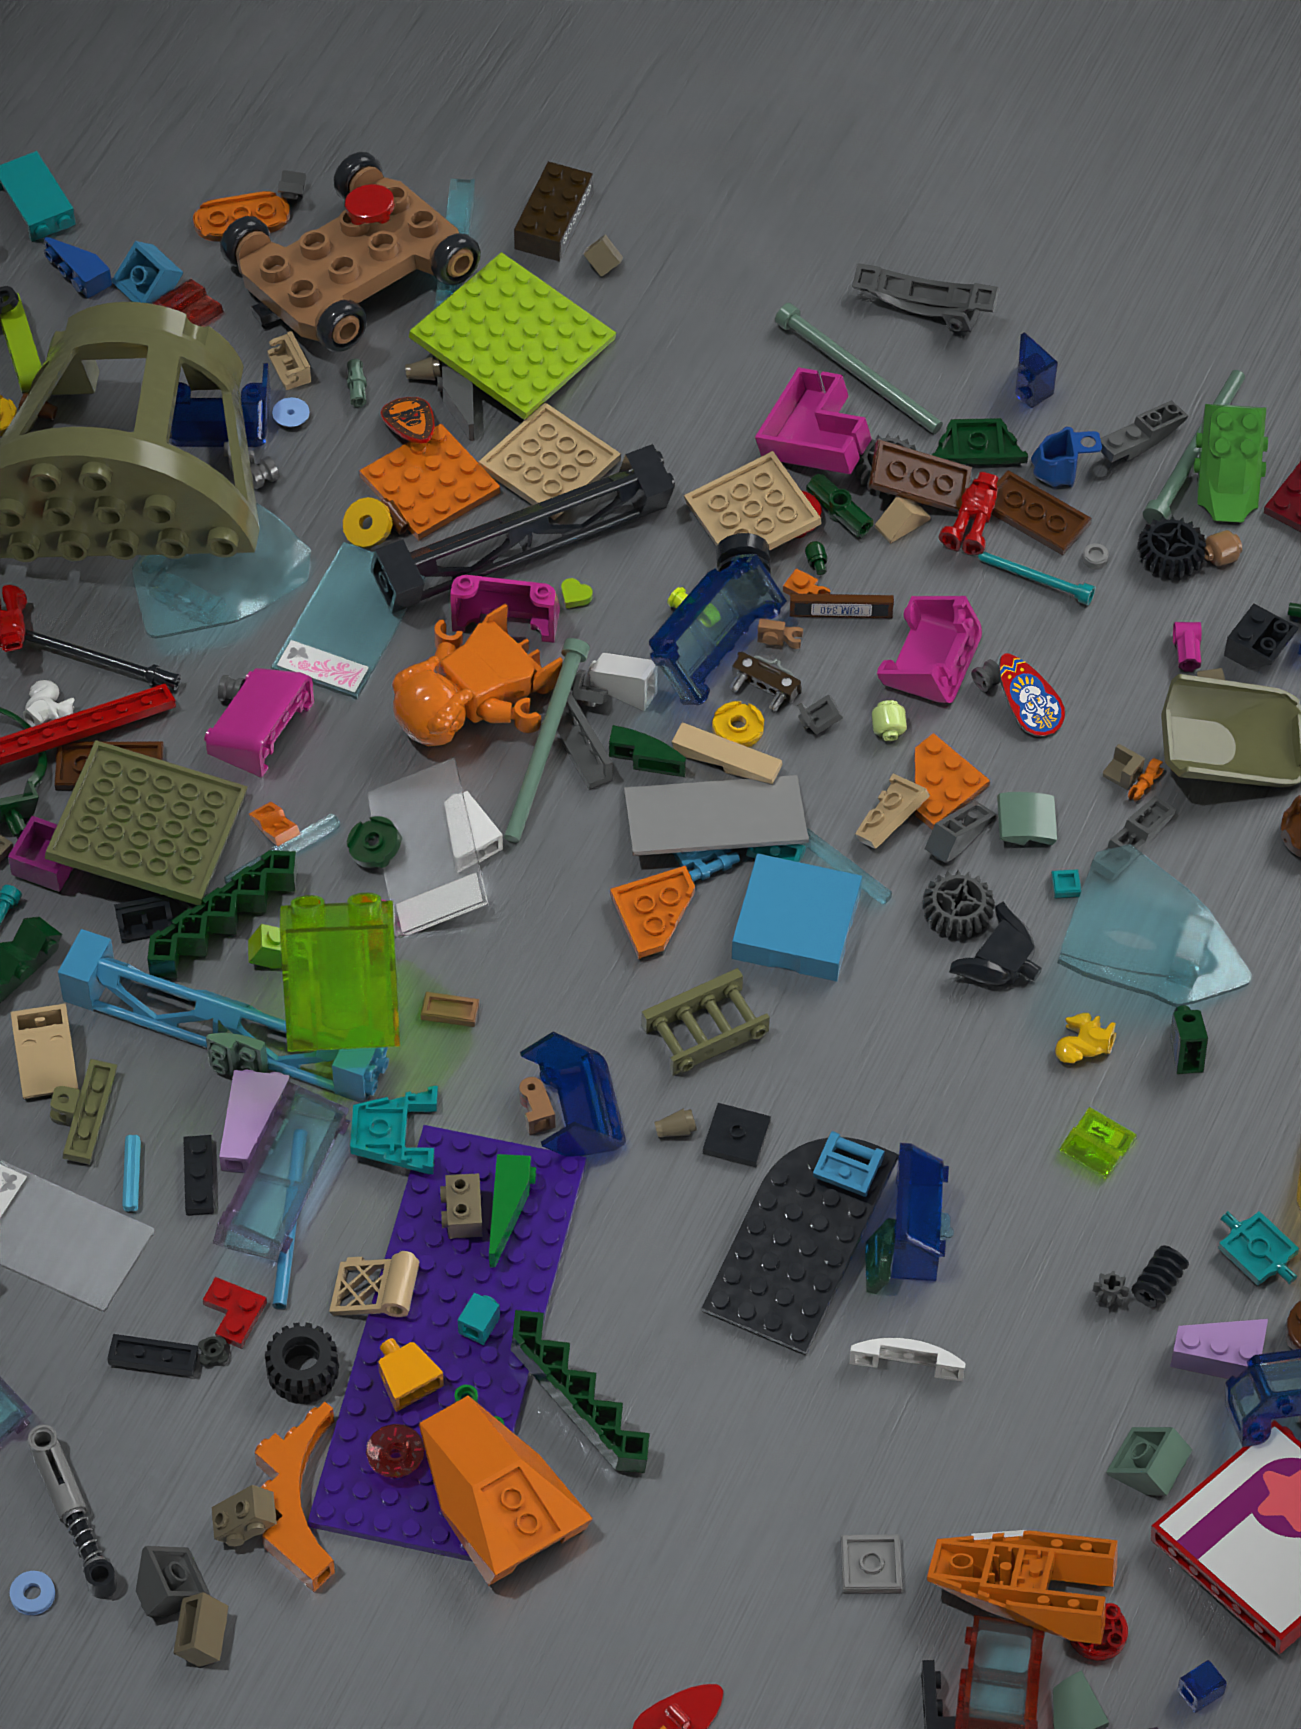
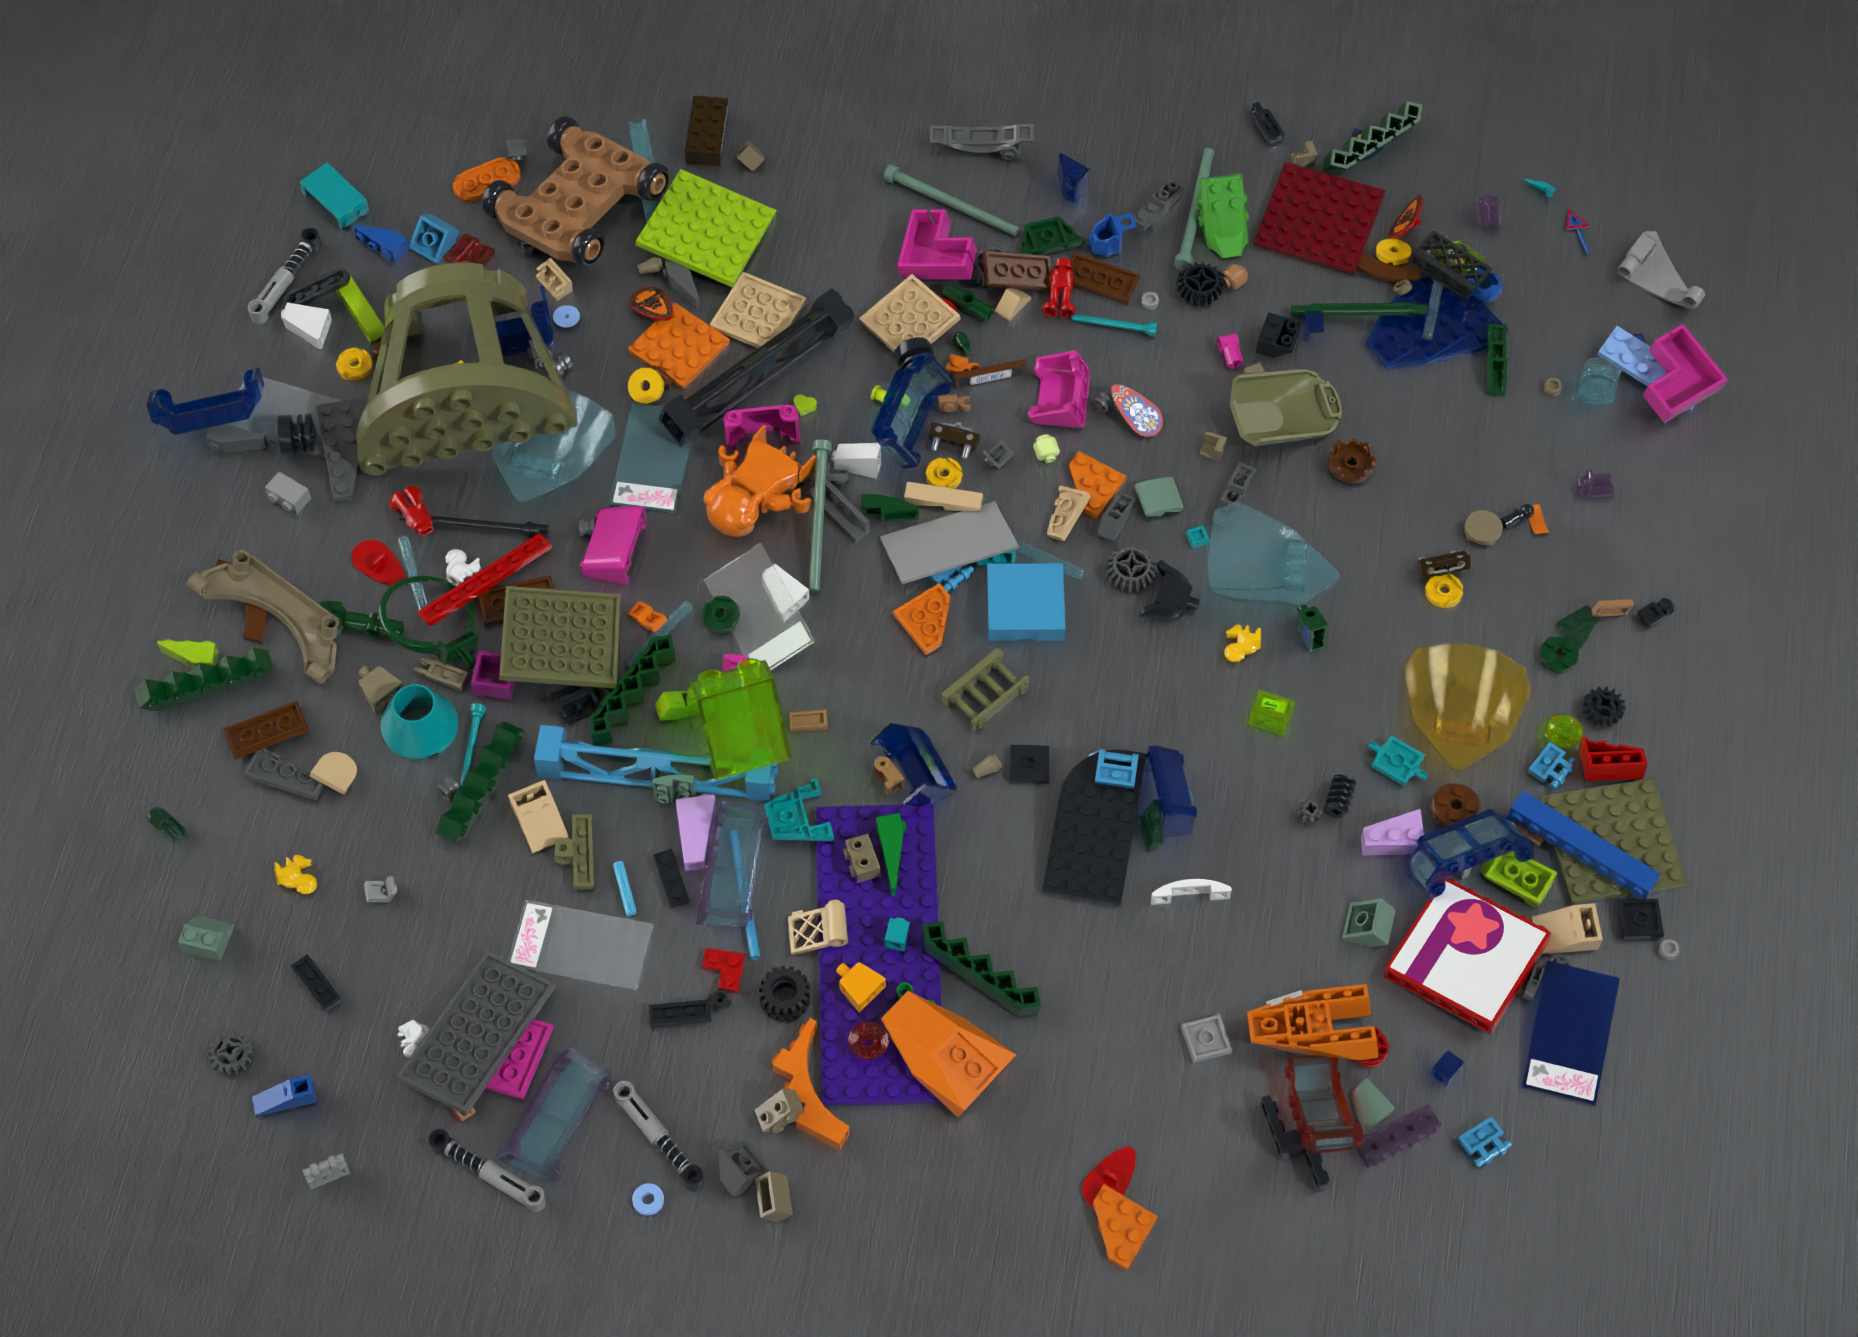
camera: 15 degrees left, 5 degrees up
red tile [345,184,395,225] -> none
sand green pin [347,359,367,407] -> none
orange piece [1128,758,1164,802] -> none

